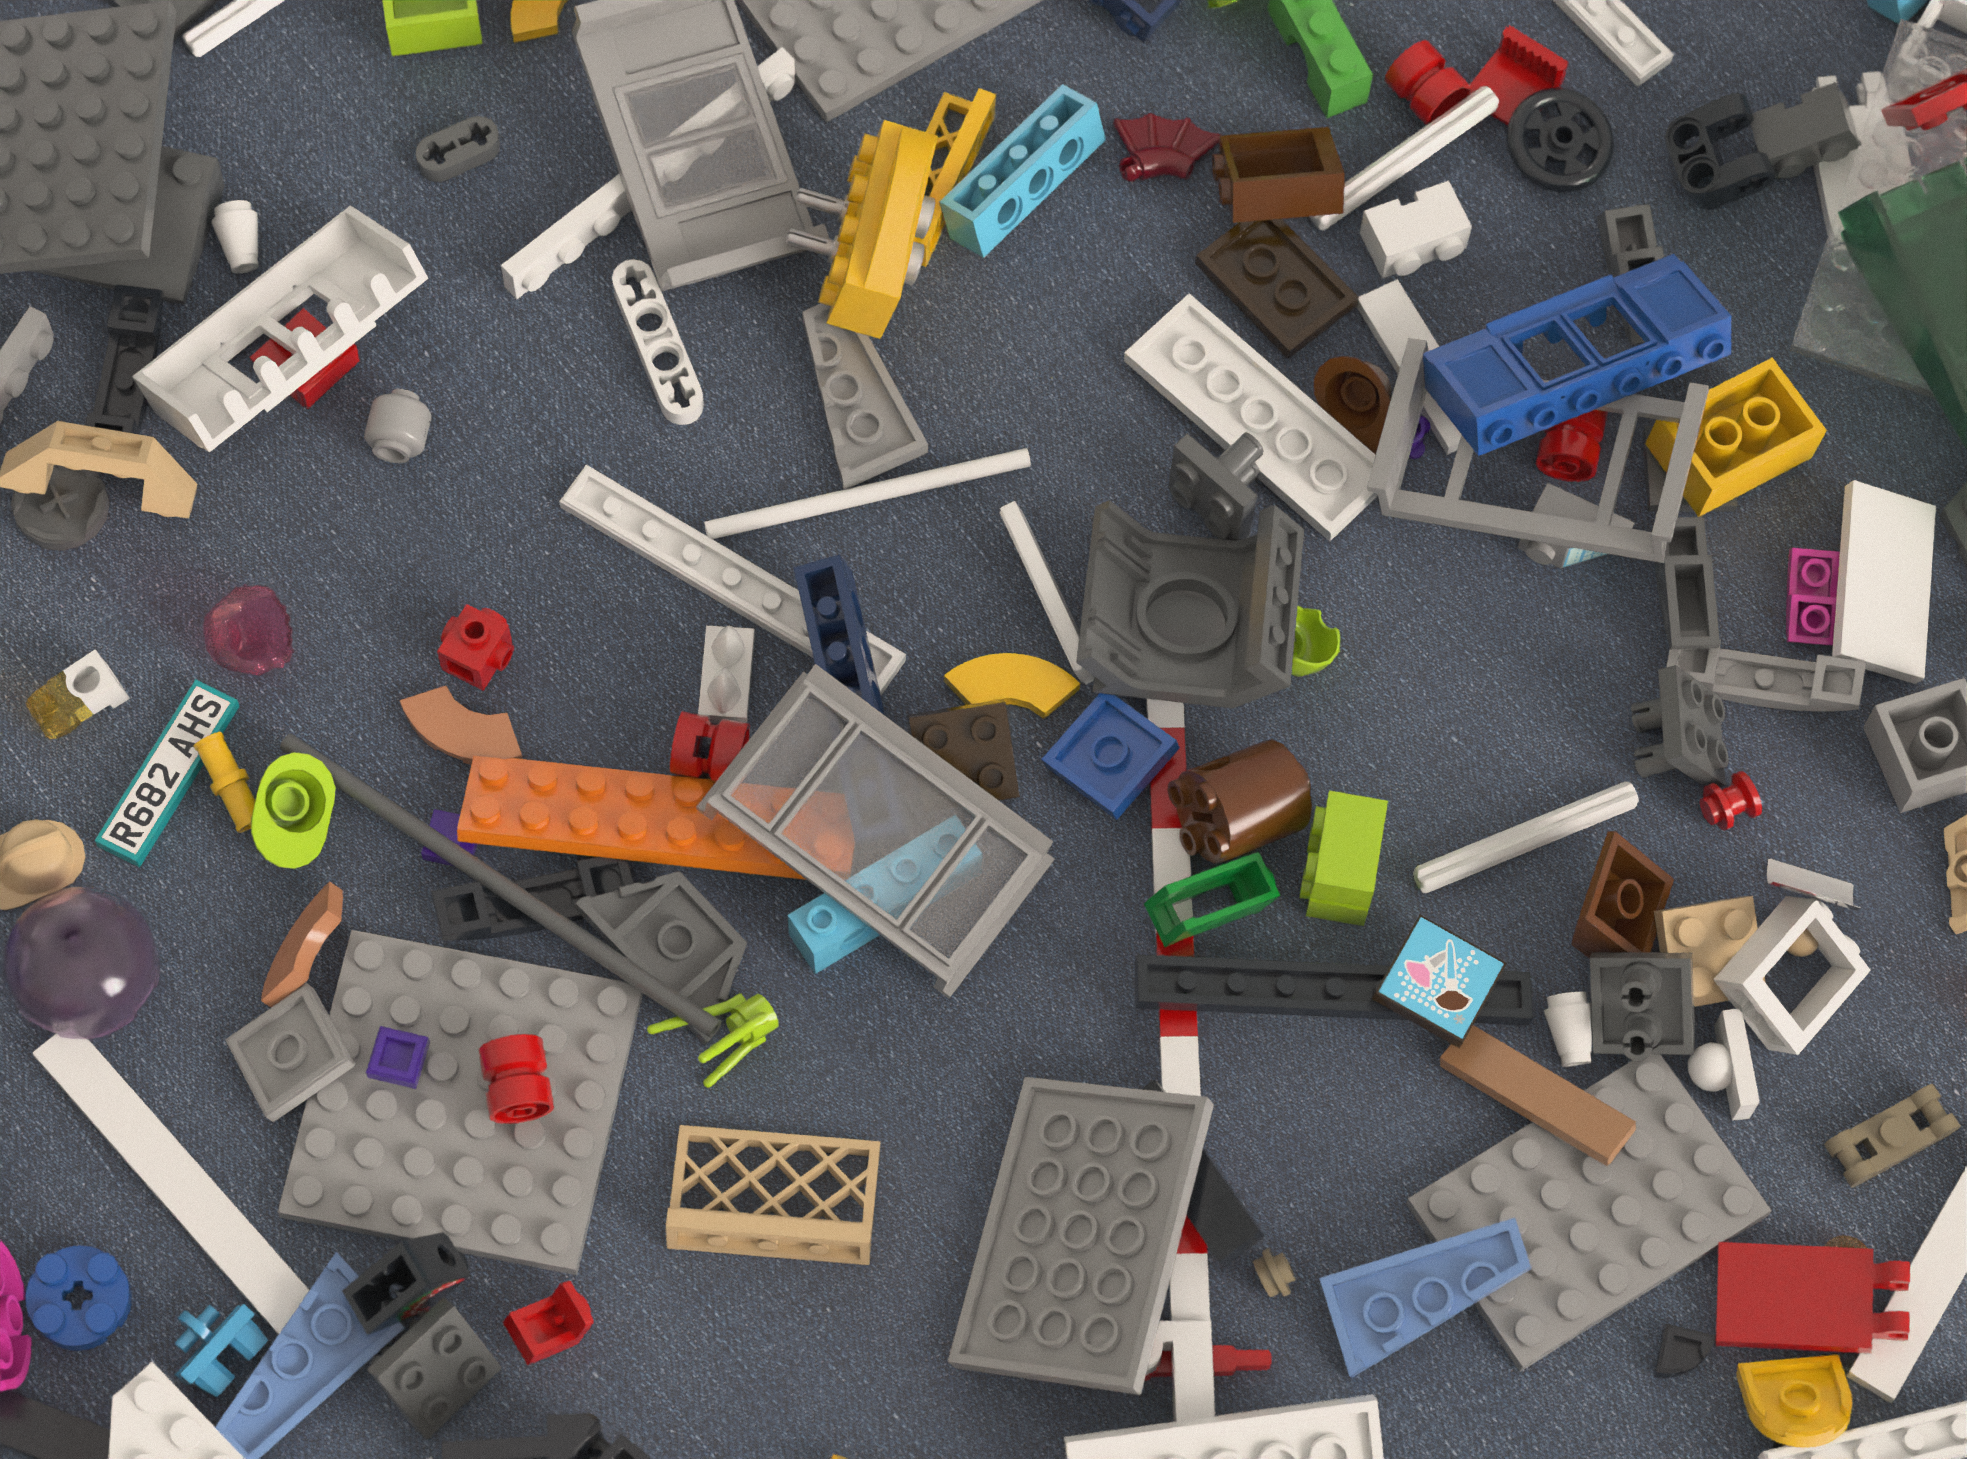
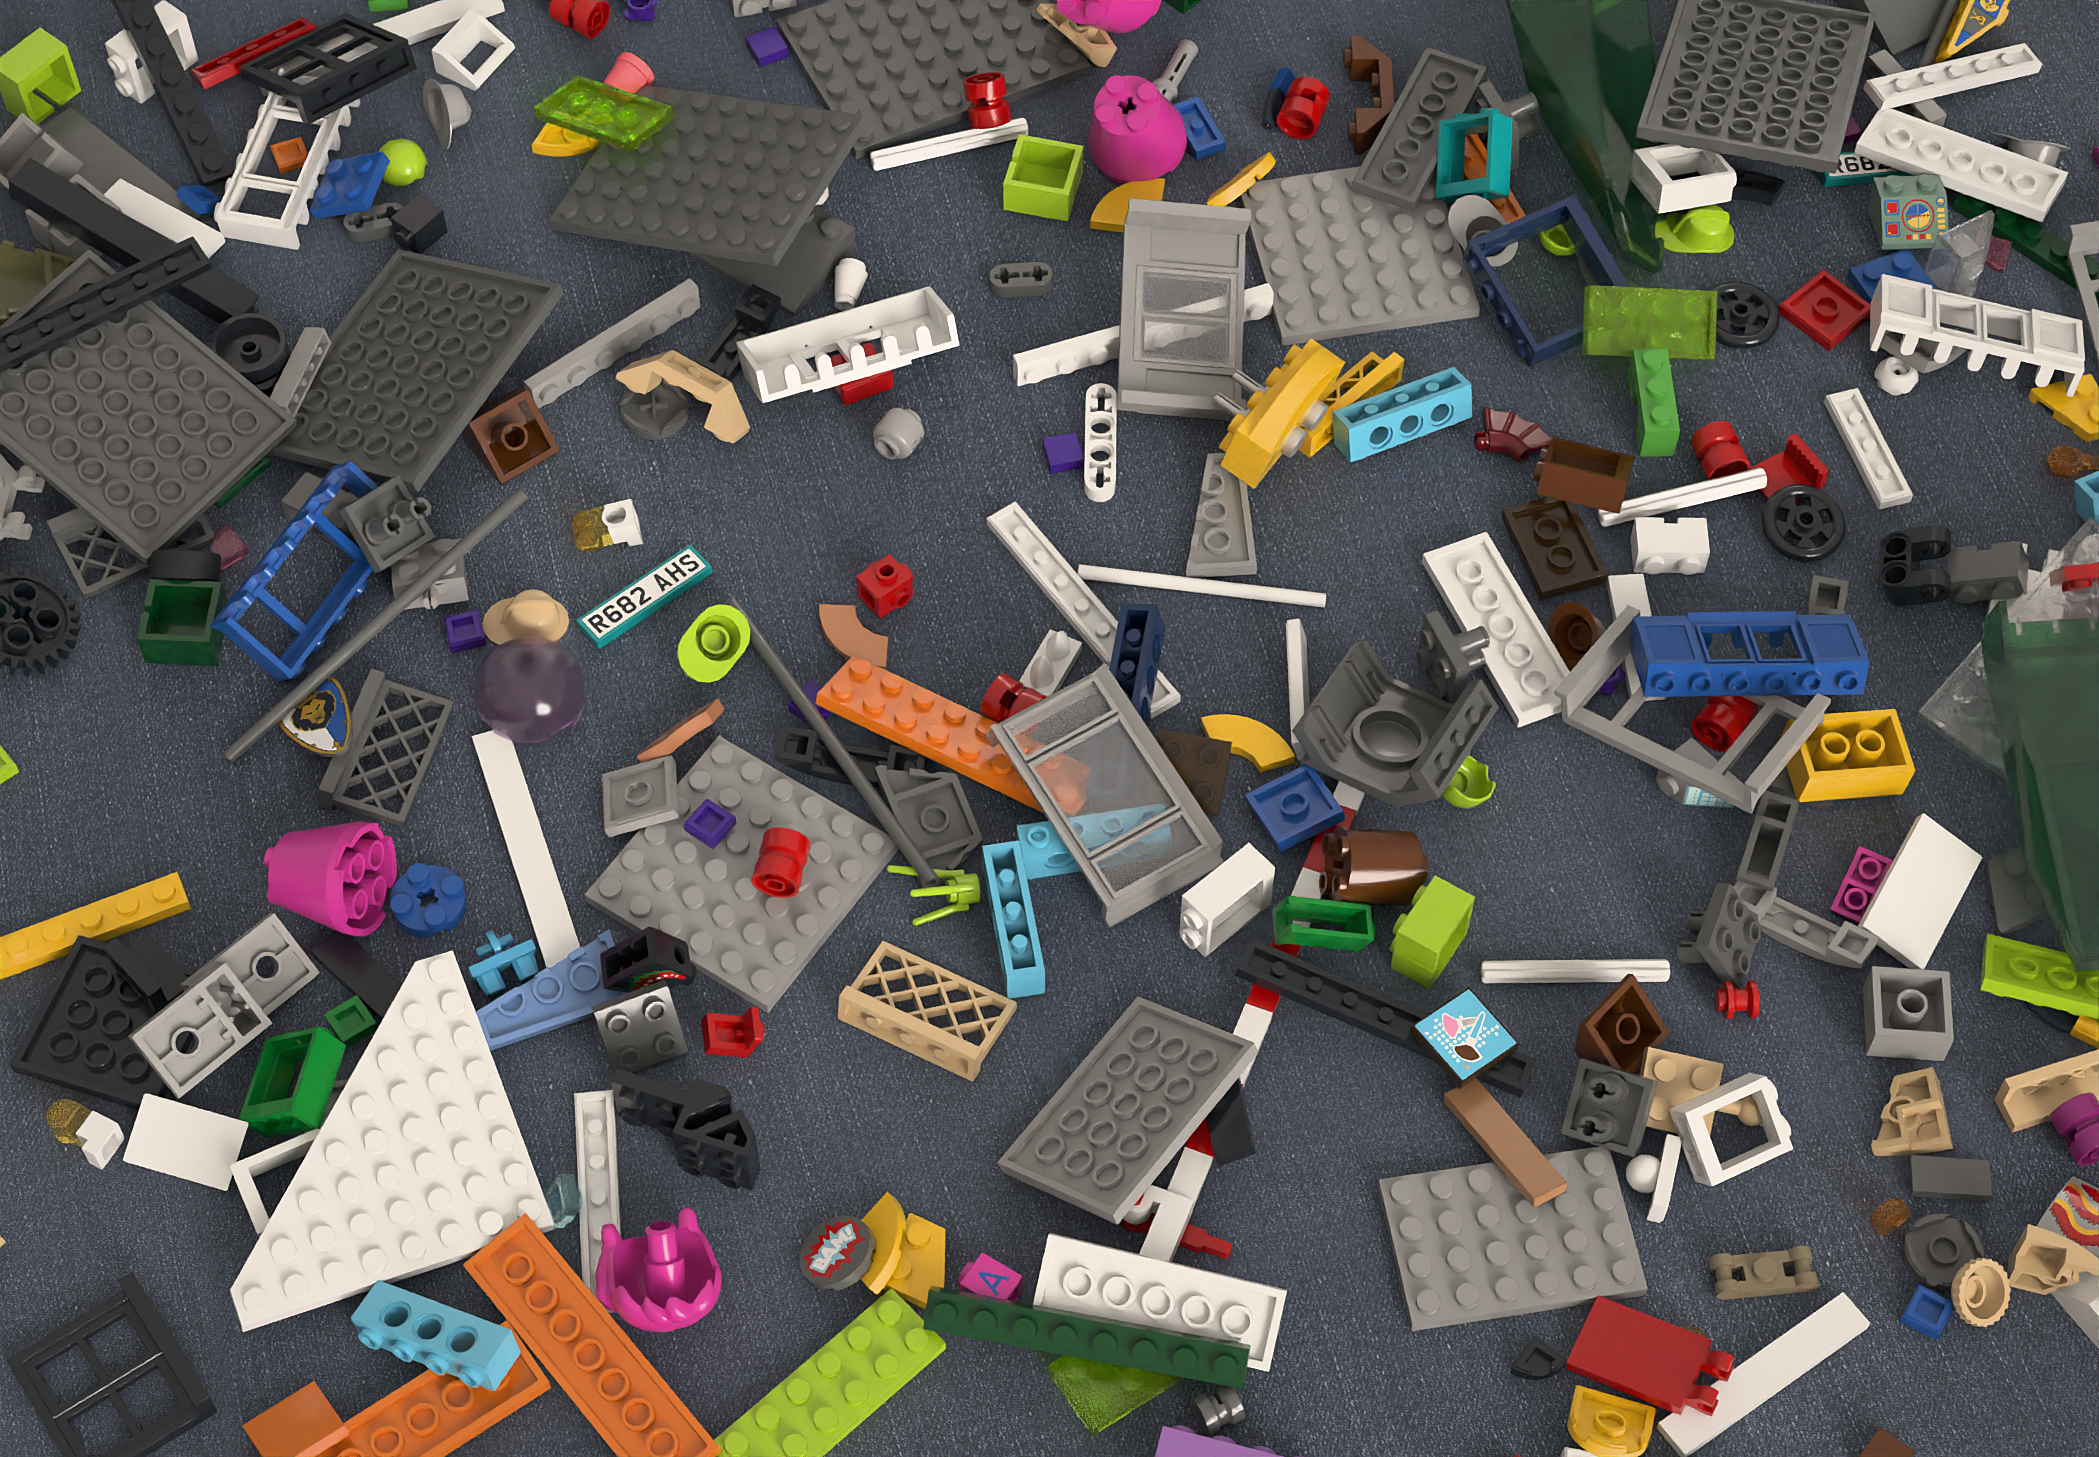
camera: 25 degrees right, 10 degrees down
yellow pin [194,732,255,833] -> none
clear pink hair [203,584,294,676] -> none
dark tan plate [1253,1248,1296,1298] -> none
medium blue wing [1319,1218,1532,1378] -> none
white cone [1544,992,1592,1067] -> none
white sticker [1767,859,1861,911] -> none
none -> medium azure brick [982,840,1045,999]
none -> dark purple tile [1042,432,1084,474]
none -> white window [1179,843,1275,957]

